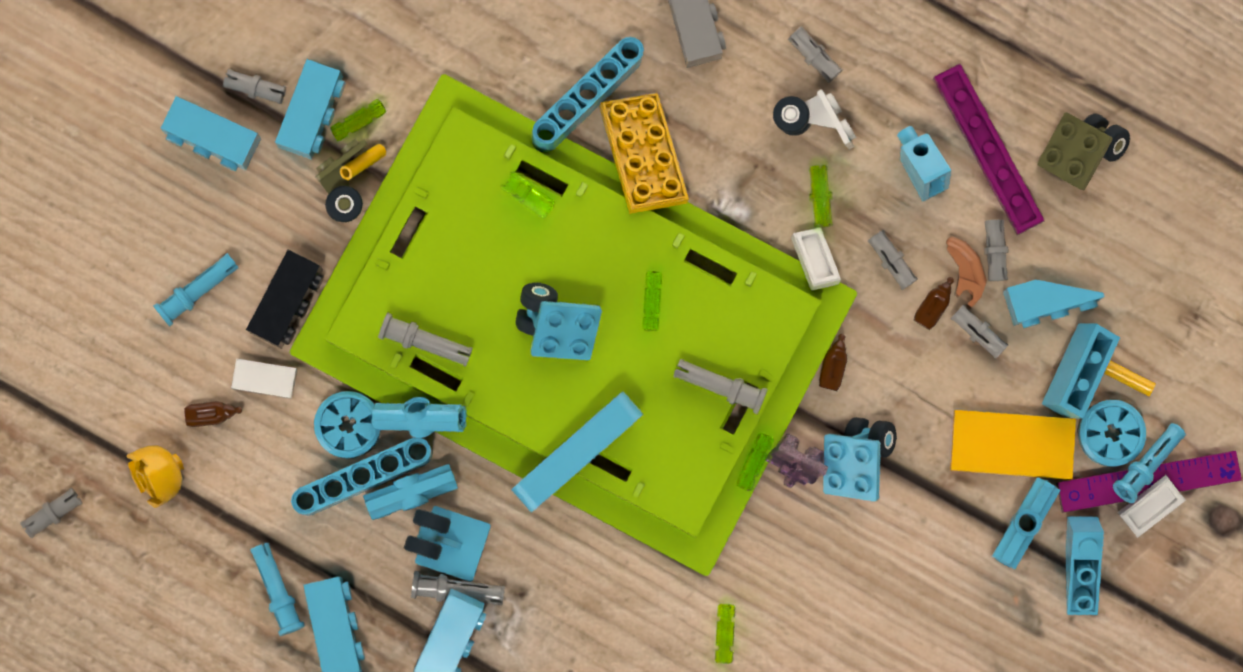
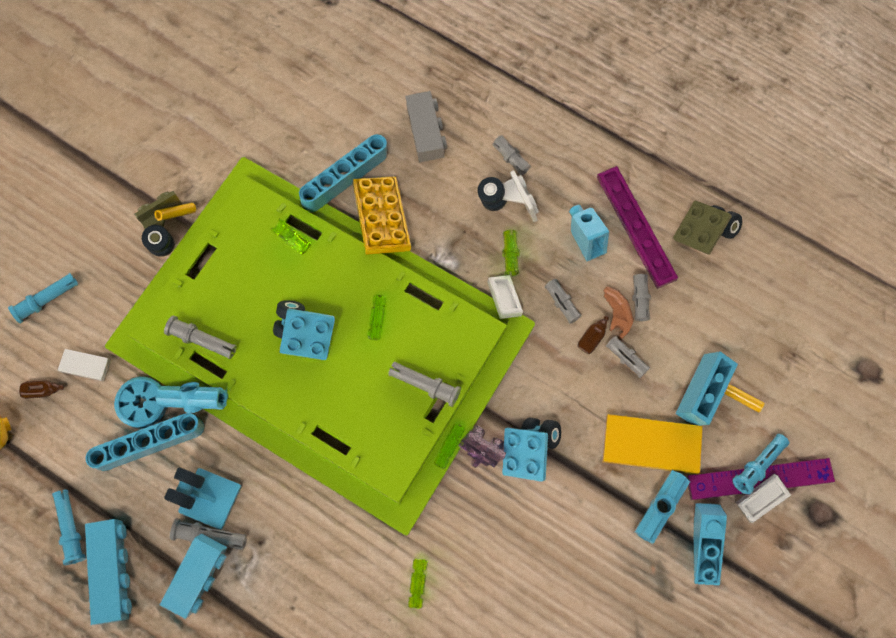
camera: 10 degrees right, 10 degrees down
medium azure brick [160,96,261,171] -> none
light grey pin [223,69,286,105] -> none
black brick [246,249,324,349] -> none
medium azure brick [275,59,346,160] -> none
clear neon green axle [330,99,386,141] -> none
medium azure piece [363,464,458,520] -> none
medium azure beam [511,391,643,513] -> none
reddish brown piece [819,334,847,391] -> none
medium azure slope [1003,280,1105,329] -> none
medium azure wheel [1078,400,1146,467] -> none

